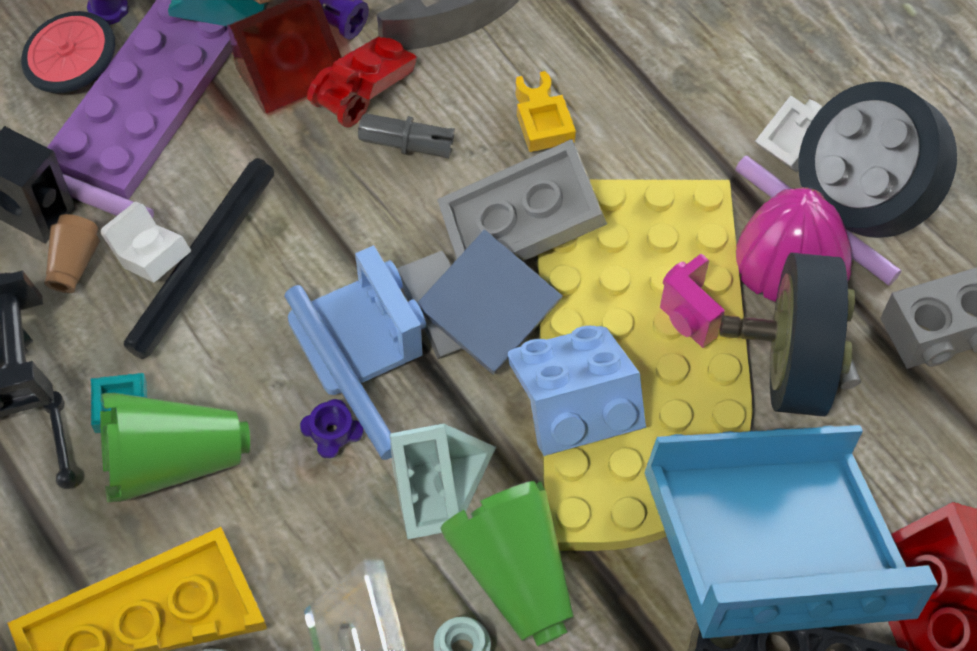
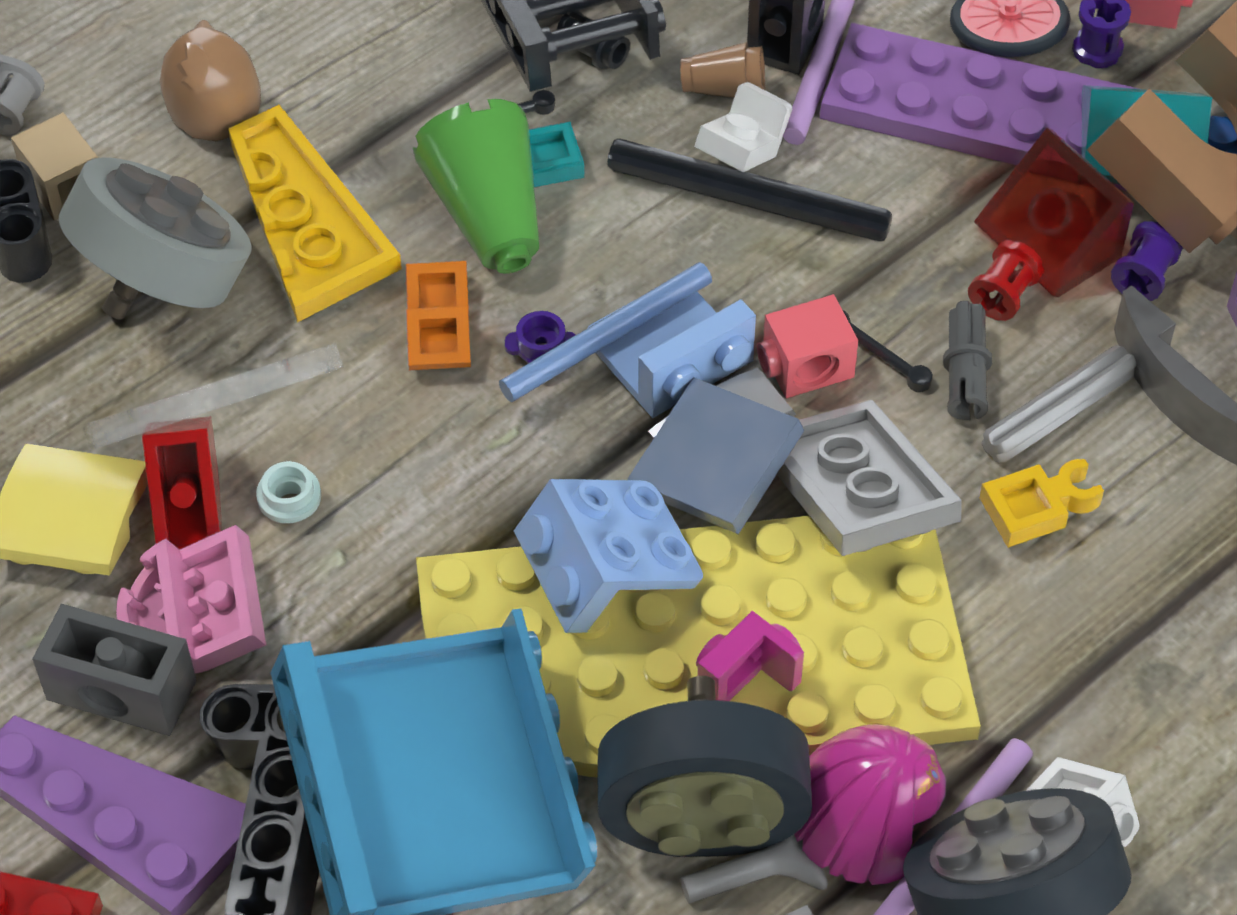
camera: 85 degrees right, 5 degrees down
red plate [324,36,418,106] -> none
light aqua slope [390,424,496,539] -> none
bright green cone [440,481,574,647] -> none
none -> orange slope [406,261,471,370]
none -> coral brick [757,294,858,399]
none -> black hinge [843,310,933,392]
none -> light grey axle [982,345,1137,463]

